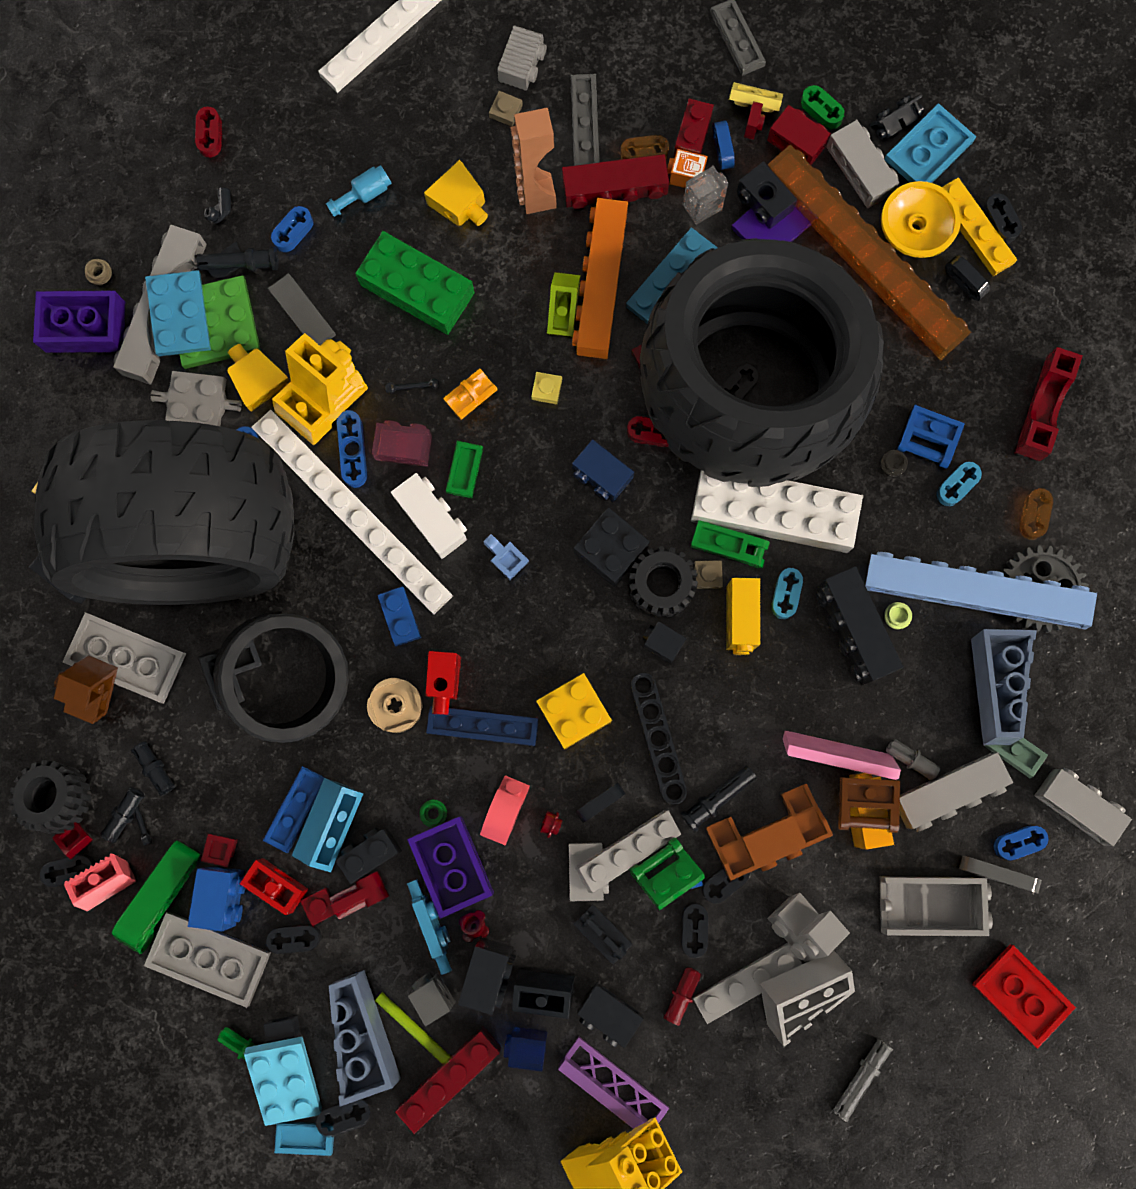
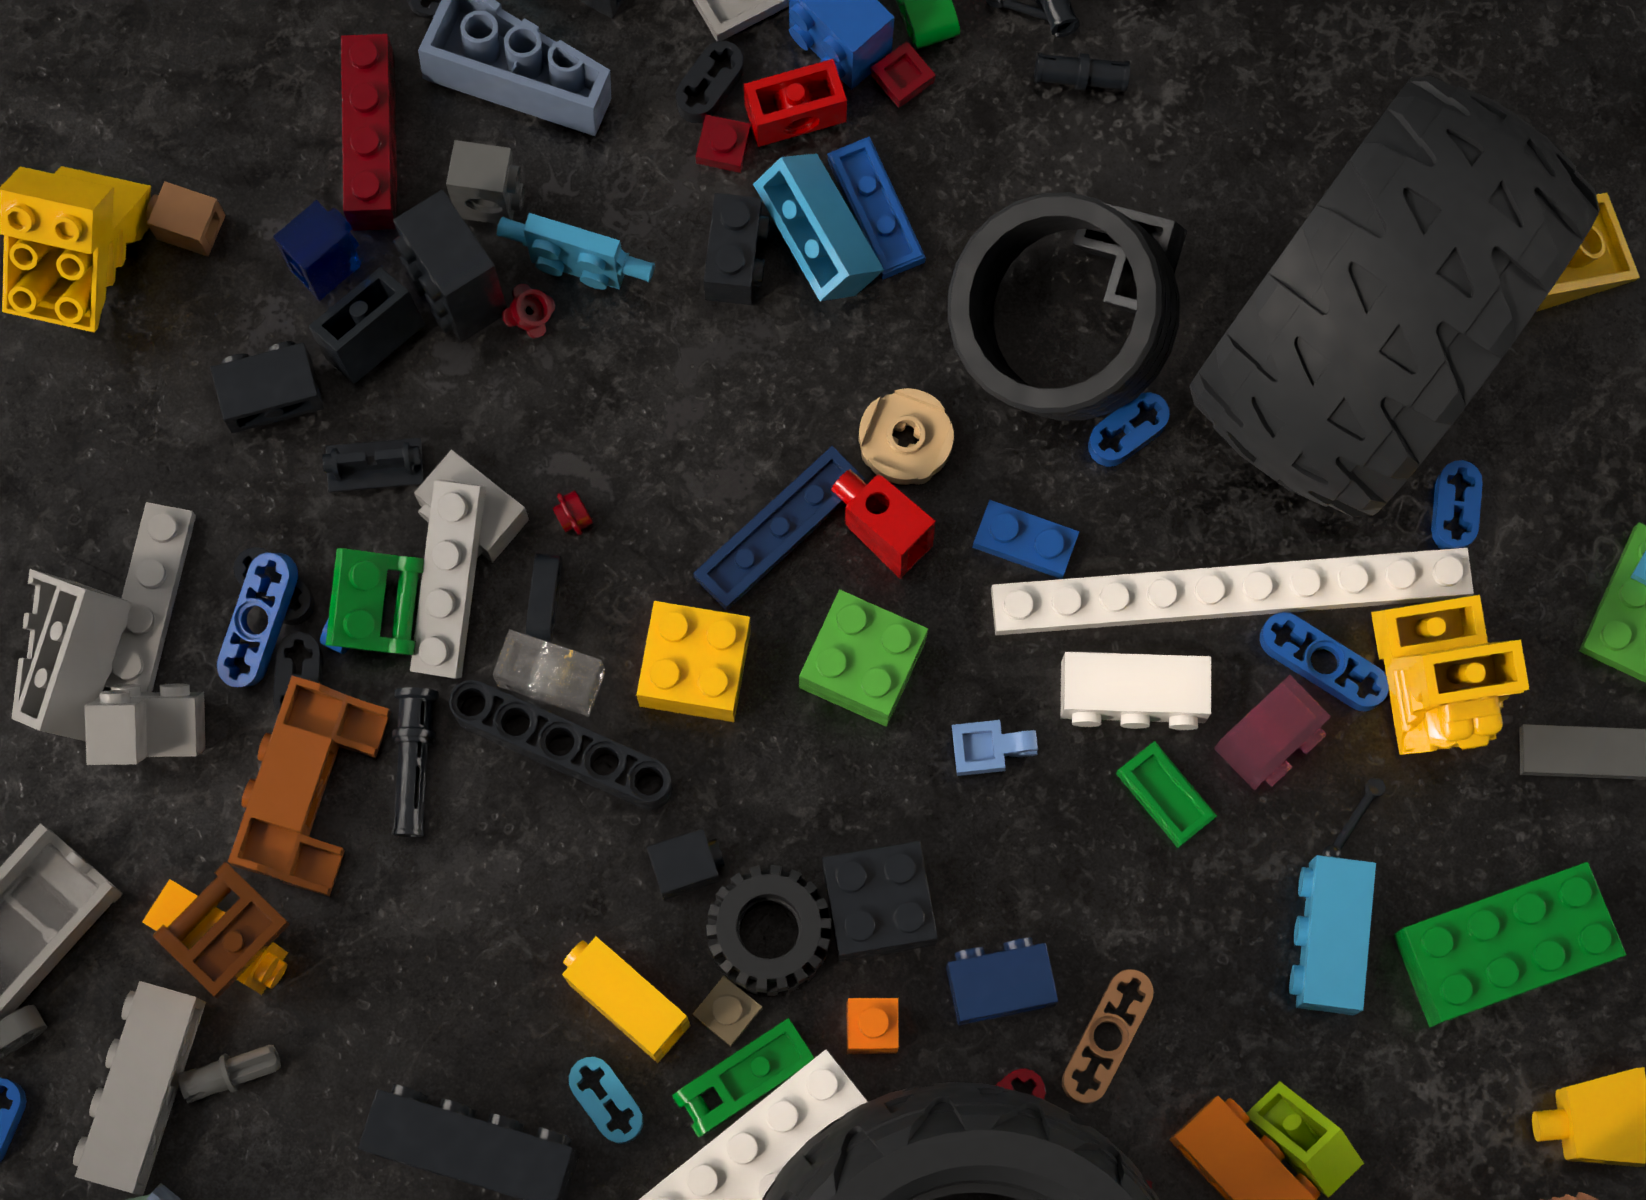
camera: 125 degrees right, 5 degrees down
reddish brown brick [54,655,118,724] -> none
light grey plate [63,612,186,703] -> none
light grey plate [151,371,242,426] -> none
yellow torso [227,344,290,412] -> none
dark red piece [329,871,389,919] -> none
lime bar [375,992,450,1064] -> none
dark purple brick [407,816,494,918] -> none
green plate [420,800,447,827] -> none
light orange hips [443,369,497,420] -> none
coral brick [480,776,530,845] -> none
light yellow plate [531,372,562,404] -> none
medium lavender fence [558,1036,669,1129] -> none
dark red axle [663,967,701,1026] -> none
bright pink tile [783,731,901,780] -> none
none -> medium nougat brick [146,181,226,257]
none -> blue beam [217,553,298,687]
none -> clear brick [493,629,605,717]
none -> bright green brick [799,589,928,727]
none -> orange brick [847,998,899,1054]
none -> medium nougat beam [1062,969,1154,1104]
none -> blue beam [1088,392,1170,467]
none -> dark azure brick [1289,855,1376,1015]

